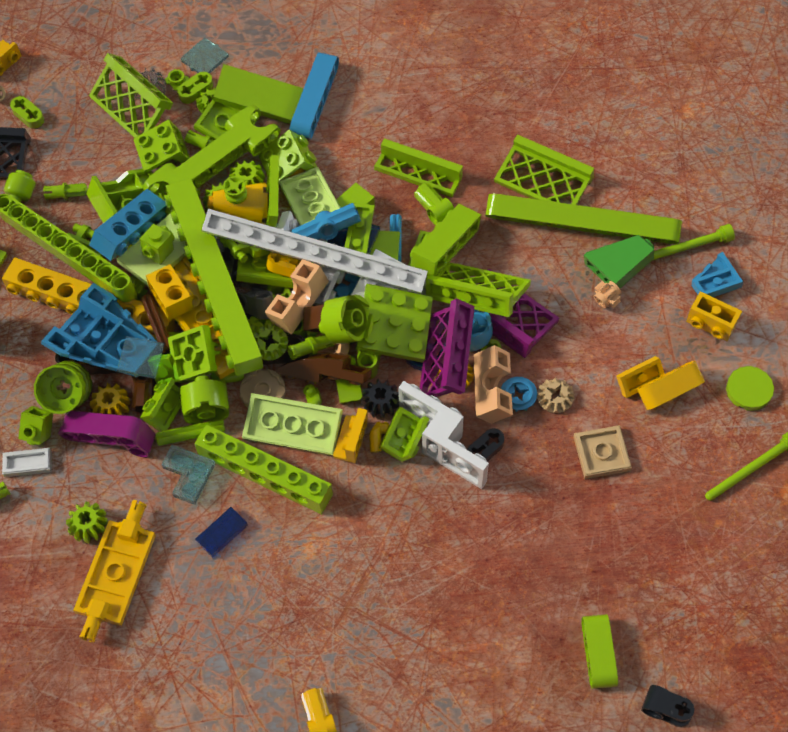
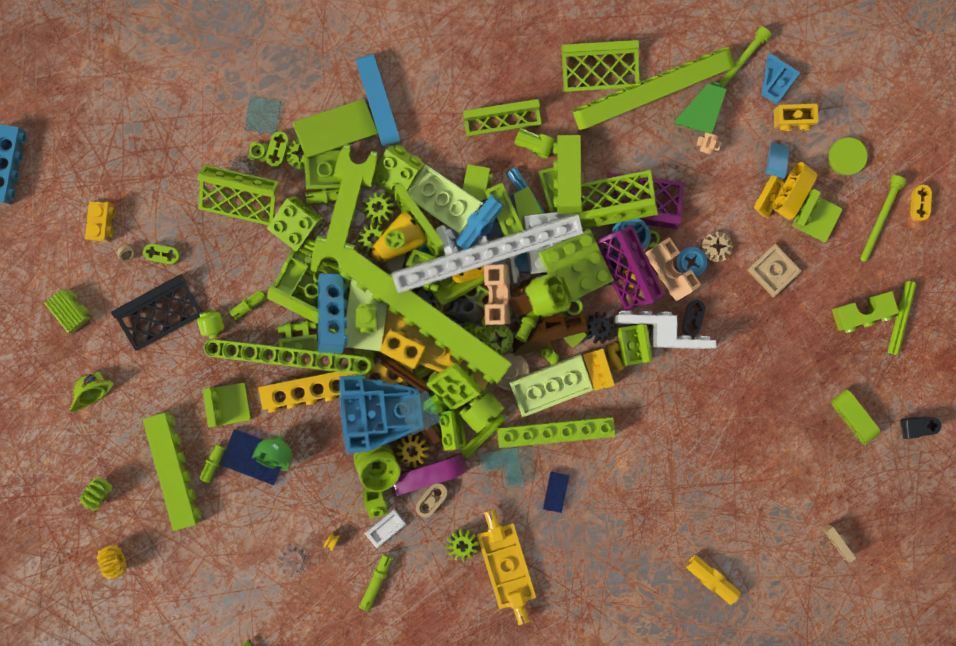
camera: 35 degrees left, 25 degrees up
none -> tan plate [416,483,447,517]
none -> dark azure tile [766,142,790,179]
none -> lime bracket [791,189,842,242]
none -> lime arch [832,291,899,333]
none -> lime axle [888,281,917,355]

